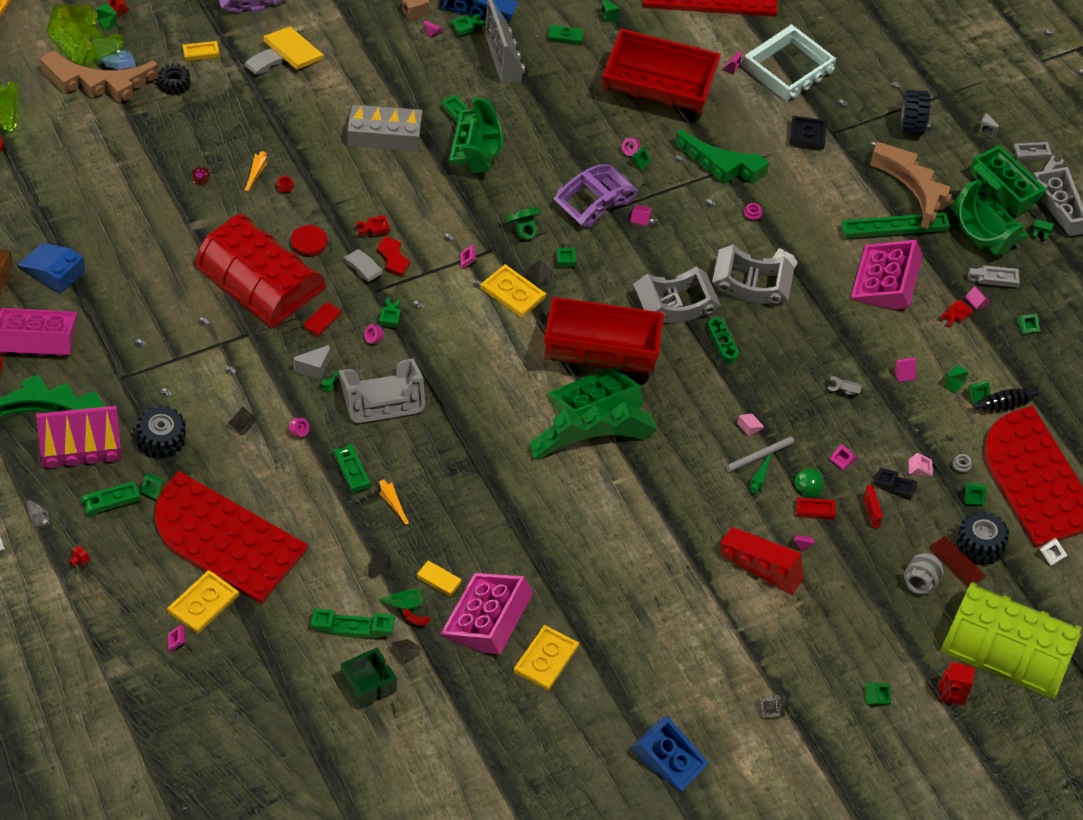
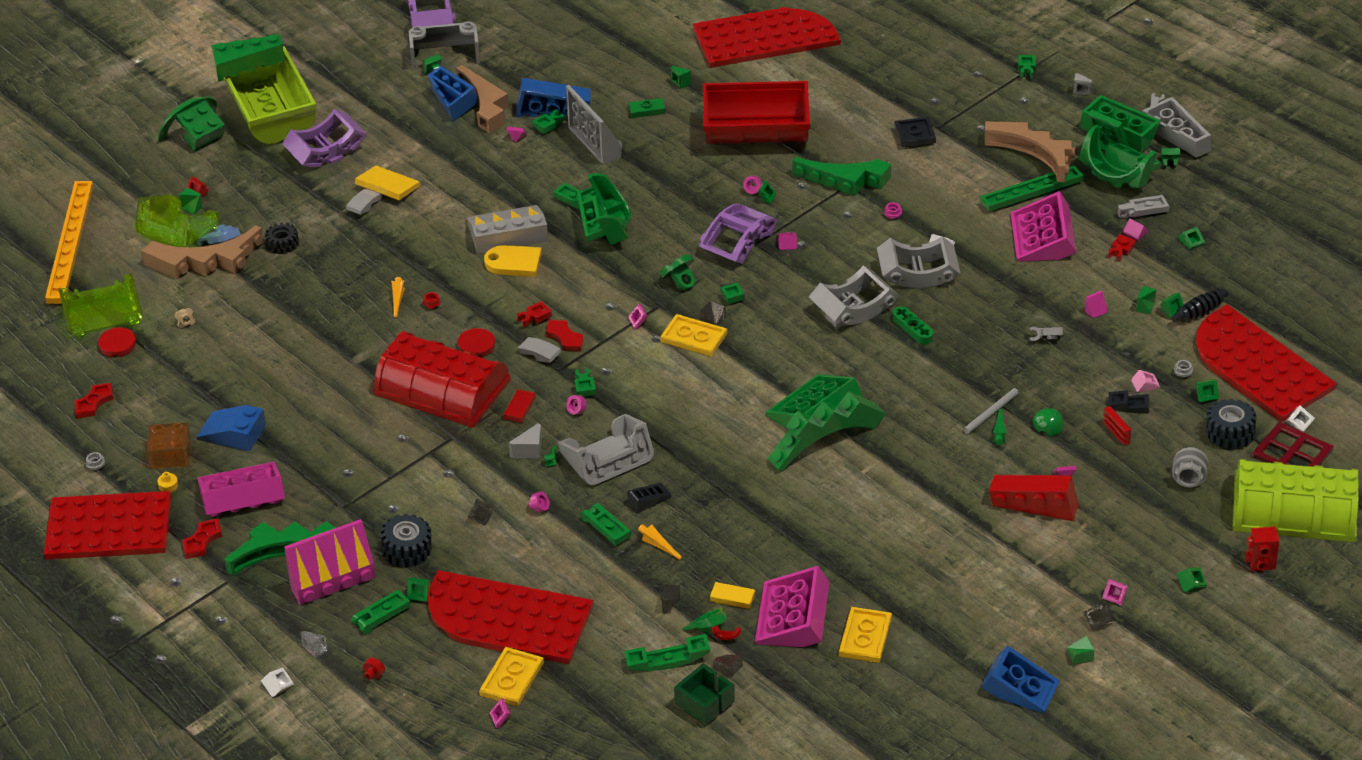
camera: 10 degrees left, 10 degrees down
yellow tile [183,41,220,62] -> none
clear red tile [191,167,210,185] -> none
red container [544,297,664,375] -> none
dark pink slope [722,51,742,74] -> none
bright pink slope [737,414,764,436] -> none
light aqua window [742,25,836,102] -> none
red tile [796,498,836,520] -> none
dark pink slope [829,444,858,471] -> none
black wheel [900,89,931,135] -> none
clear red tile [930,536,986,587] -> none
light grey tile [1013,142,1052,161] -> none
none -> tan plate [175,308,195,328]
none -> yellow tile [484,245,542,277]
none -> black slope [627,483,672,513]
none -> green plate [1018,55,1036,78]
none -> green slope [1066,636,1095,665]
none -> dark pink slope [1102,579,1128,606]
none -> dark red window [1251,422,1334,467]

